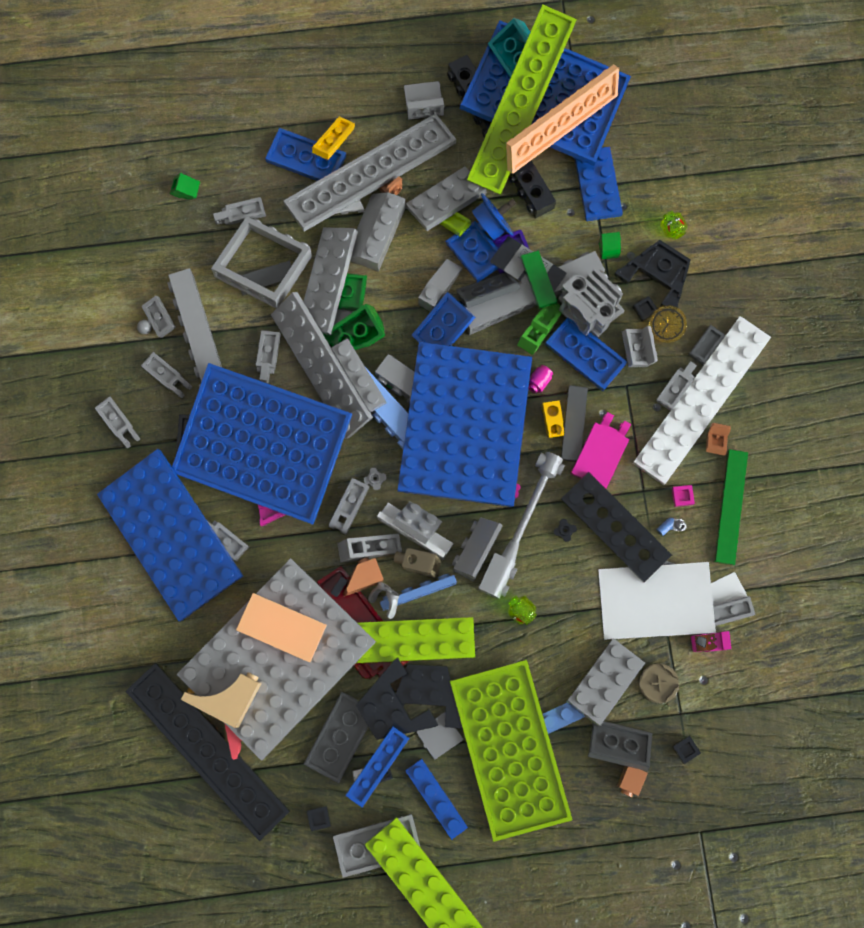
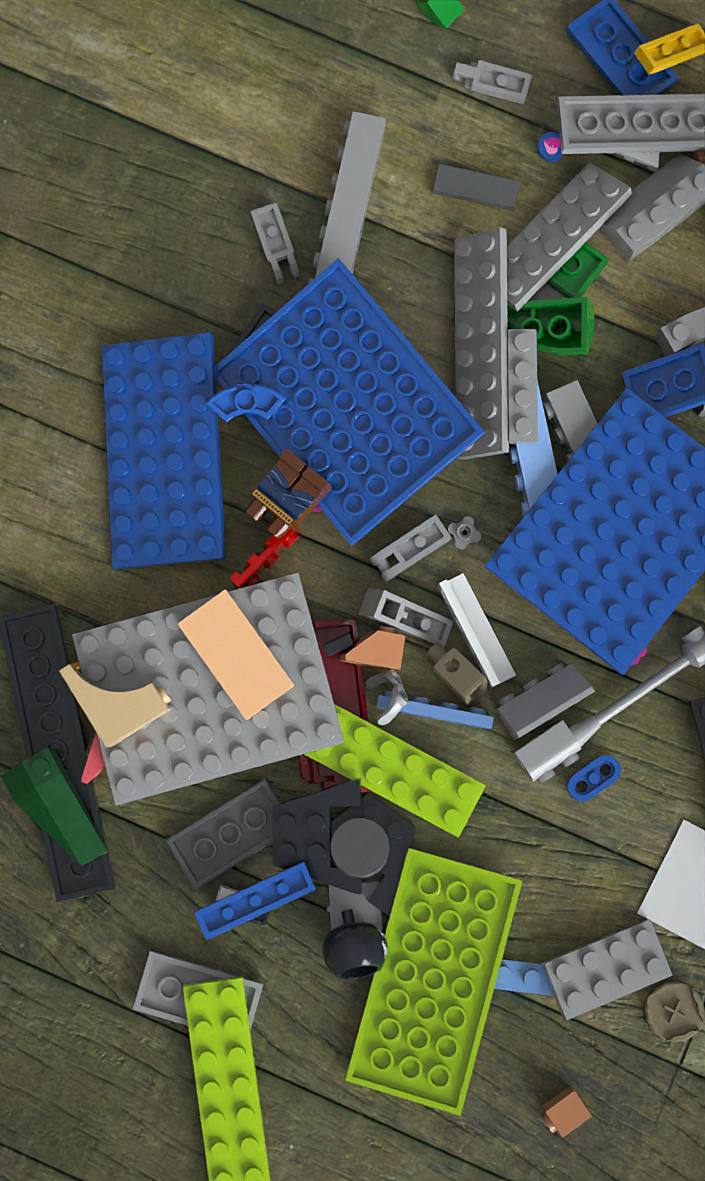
camera: 30 degrees right, 5 degrees up
light grey hinge [95,397,141,449] -> none
light grey plate [137,296,176,338] -> none
light grey hinge [208,520,249,562] -> none
light grey window [211,216,312,309] -> none
light grey hinge [256,330,281,384] -> none
black plate [307,806,331,831] -> none
light grey plate [392,501,442,544] -> none
blue plate [405,759,468,840] -> none
clear neon green head [508,595,537,625] -> none
black plate [554,519,577,542] -> none
dark grey tile [588,721,652,771] -> none
black plate [672,736,701,764] -> none
none -> dark green wedge [1,747,108,866]
none -> blue tile [205,383,287,422]
none -> red wing [229,527,299,589]
none -> reddish brown hips [245,448,332,539]
none -> black piece [323,909,388,980]
none -> dark grey tile [331,818,390,878]
none -> blue tile [537,132,564,162]
none -> blue plate [566,755,621,801]

